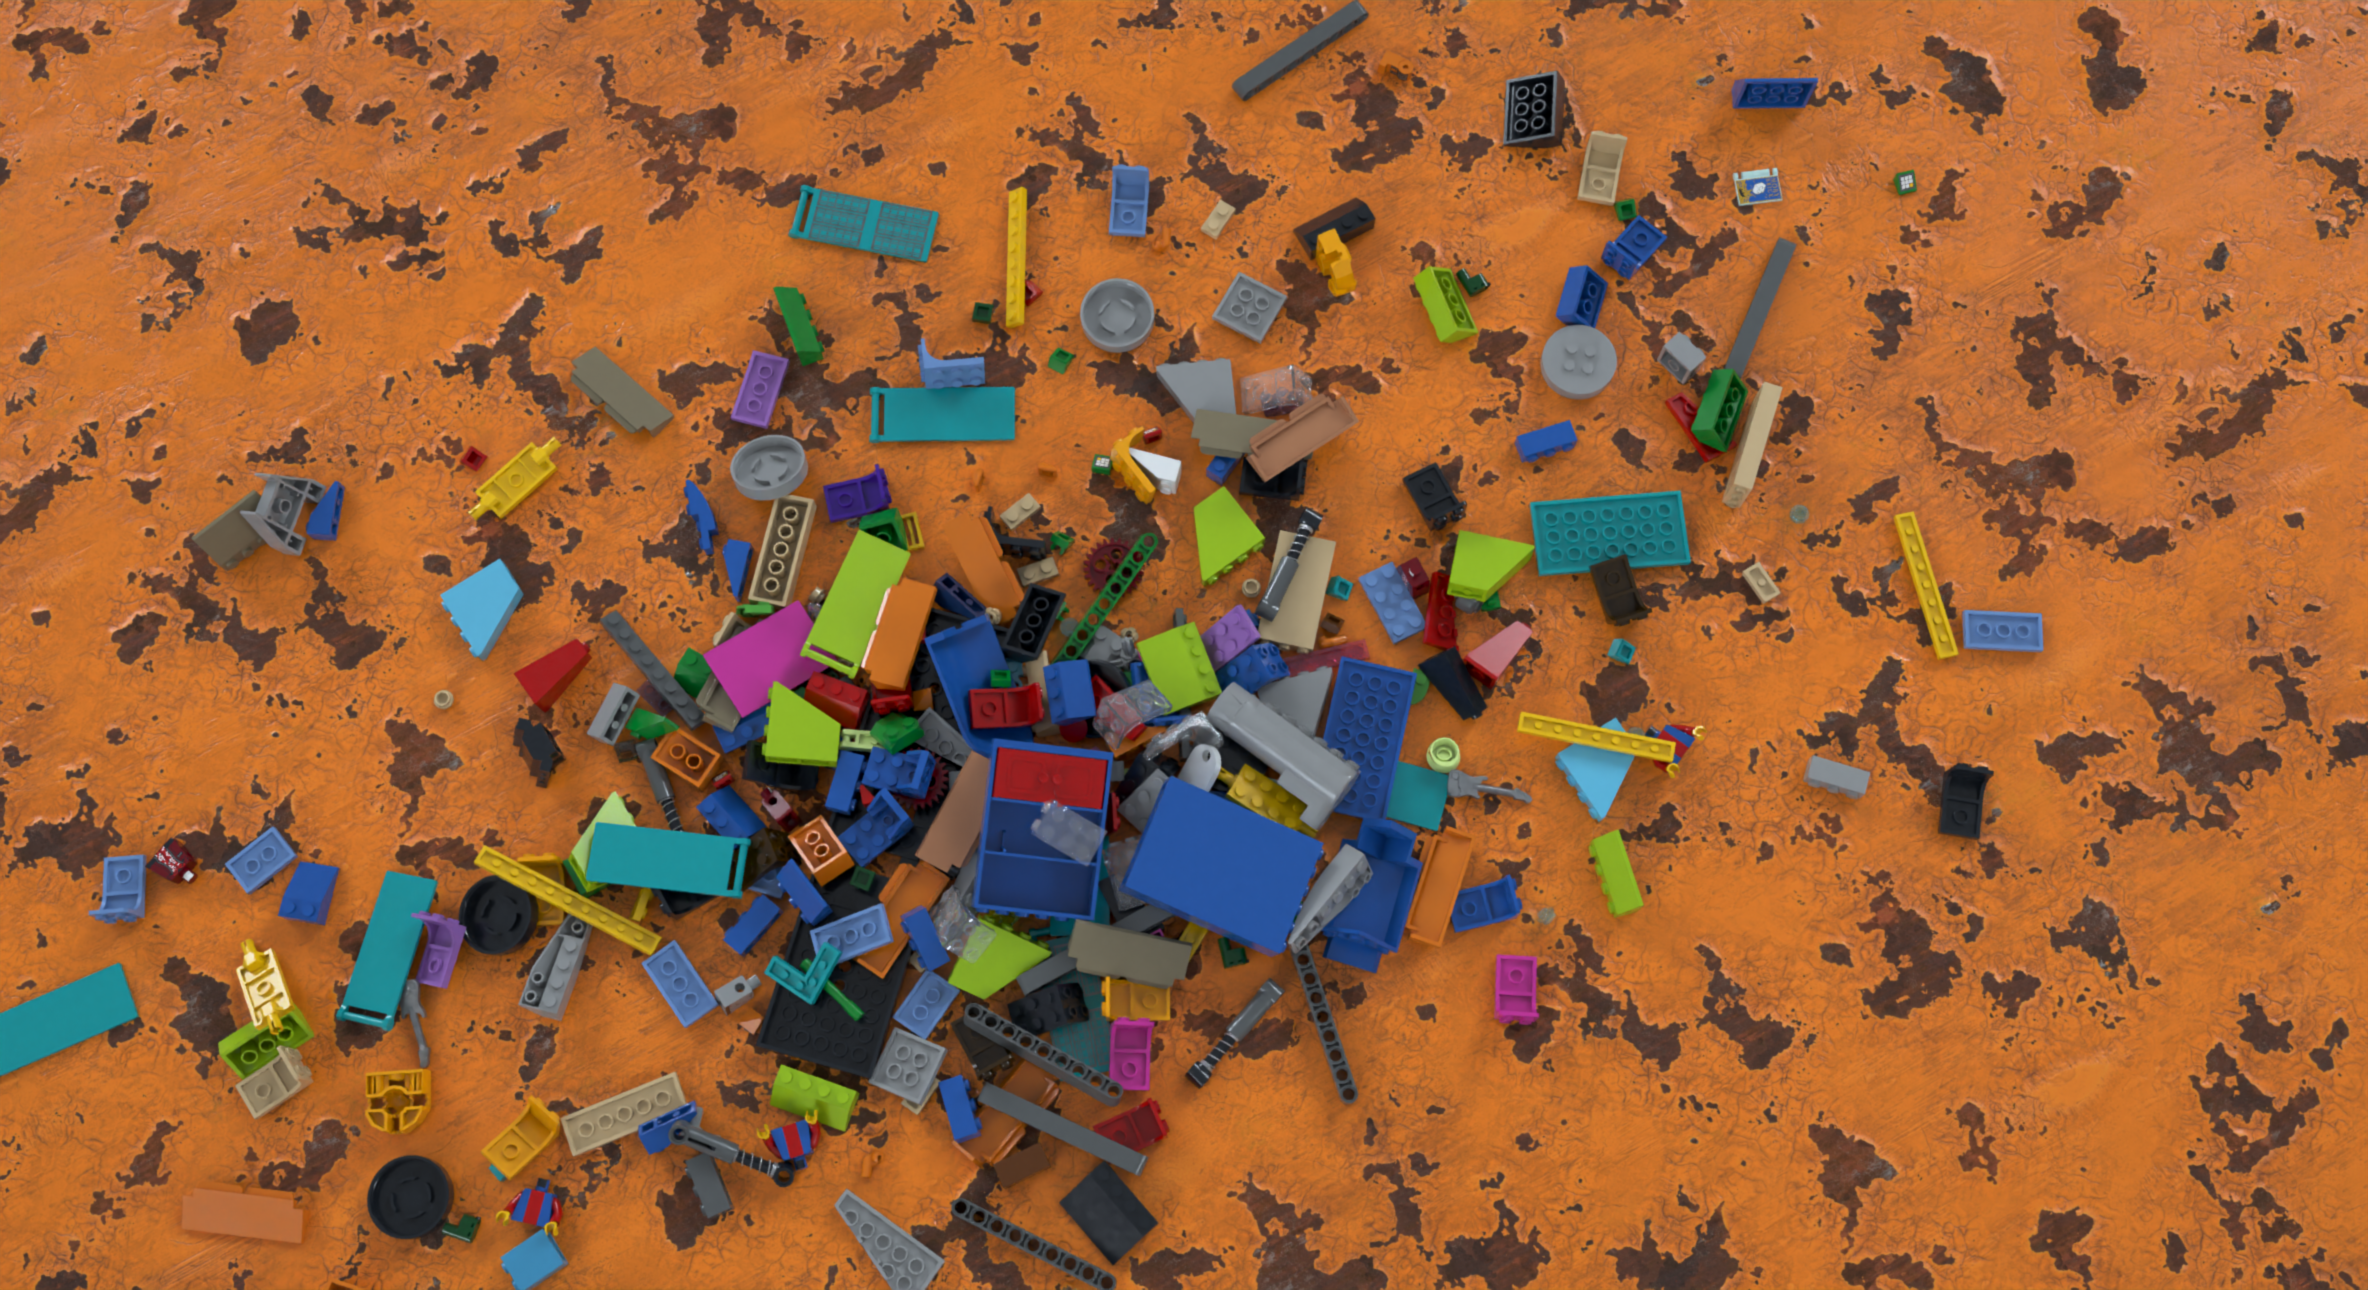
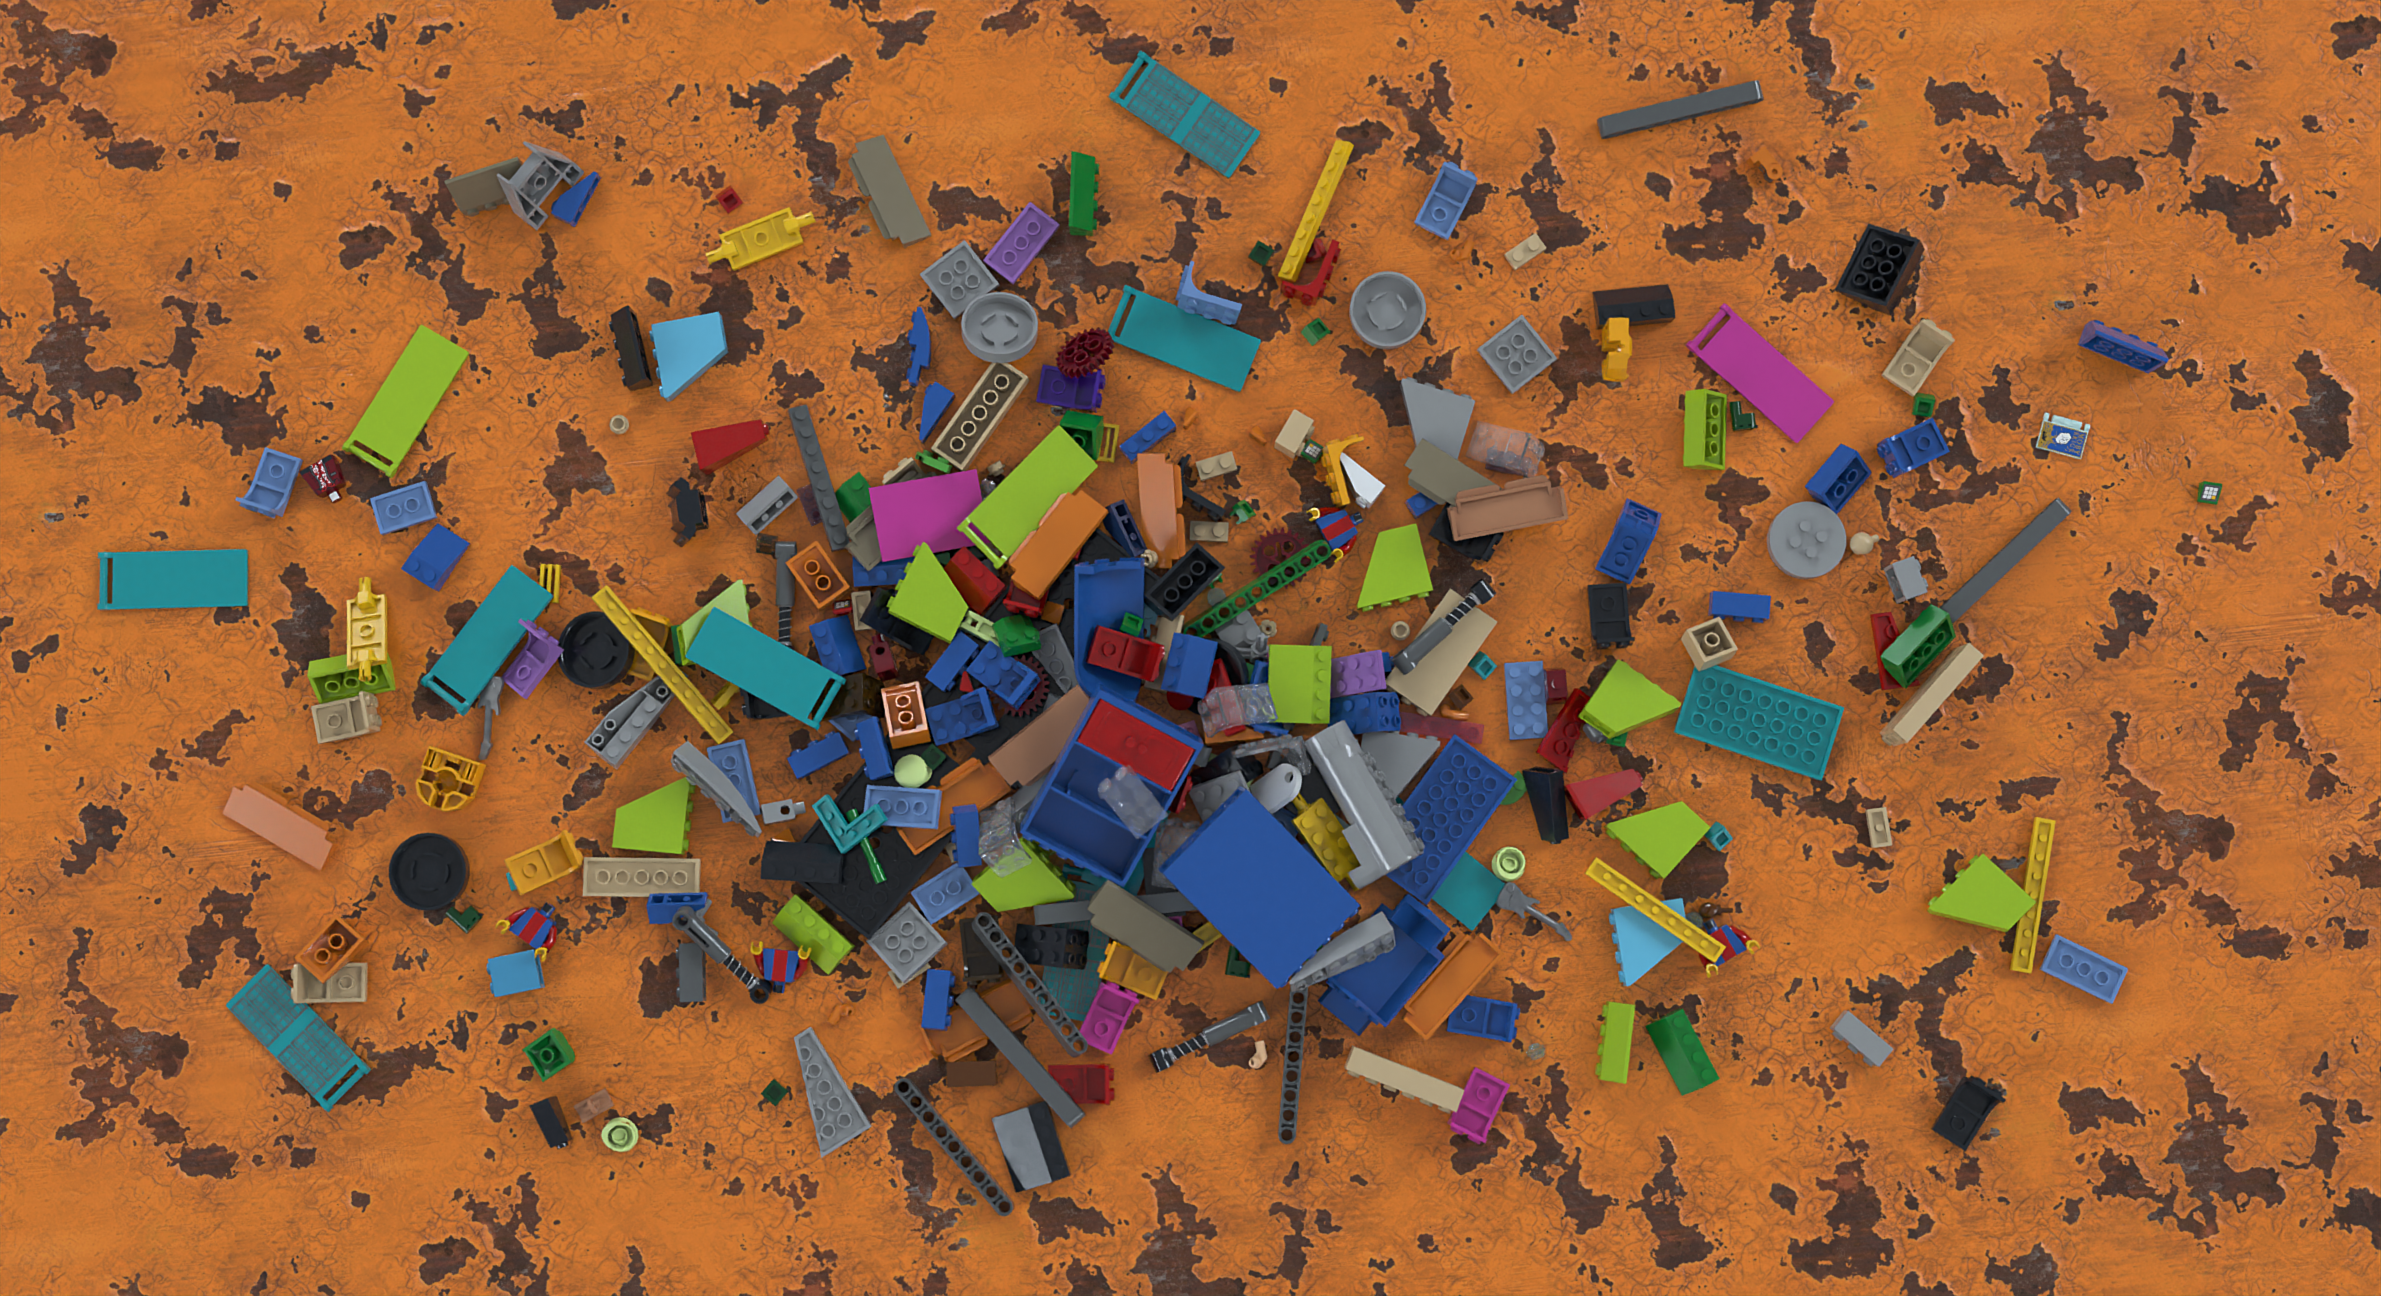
camera: 25 degrees right, 10 degrees up
green slope [625,707,680,740] -> none
red slope [1142,426,1162,445] -> none
dark brown bracket [1589,554,1652,627] -> none
clear light blue plate [1790,505,1809,524] -> none
none -> lime flag [342,325,469,478]
none -> yellow tile [539,564,561,603]
none -> black slope [609,305,653,391]
none -> lime slope [612,777,696,855]
none -> light grey wedge [671,741,762,838]
none -> black slope [760,841,843,884]
none -> dark green plate [761,1078,789,1106]
none -> tan plate [851,590,873,631]
none -> yellowish green piece [894,754,932,788]
none -> light grey plate [920,240,1000,320]
none -> dark red gear [1056,327,1115,379]
none -> blue brick [1120,411,1176,464]
none -> light nougat arm [1249,1040,1267,1069]
none -> tan brick [1274,409,1315,459]
none -> red bracket [1280,239,1341,306]
none -> torso [1306,507,1364,563]
none -> tan brick [1344,1045,1464,1114]
none -> blue bracket [1595,498,1662,585]
none -> lime slope [1604,801,1711,879]
none -> green slope [1645,1008,1720,1096]
none -> tan brick [1681,617,1738,671]
none -> dark pink flag [1686,303,1834,443]
none -> reddish brown piece [1699,902,1733,918]
none -> tan piece [1850,532,1879,555]
none -> lime slope [1927,854,2036,932]

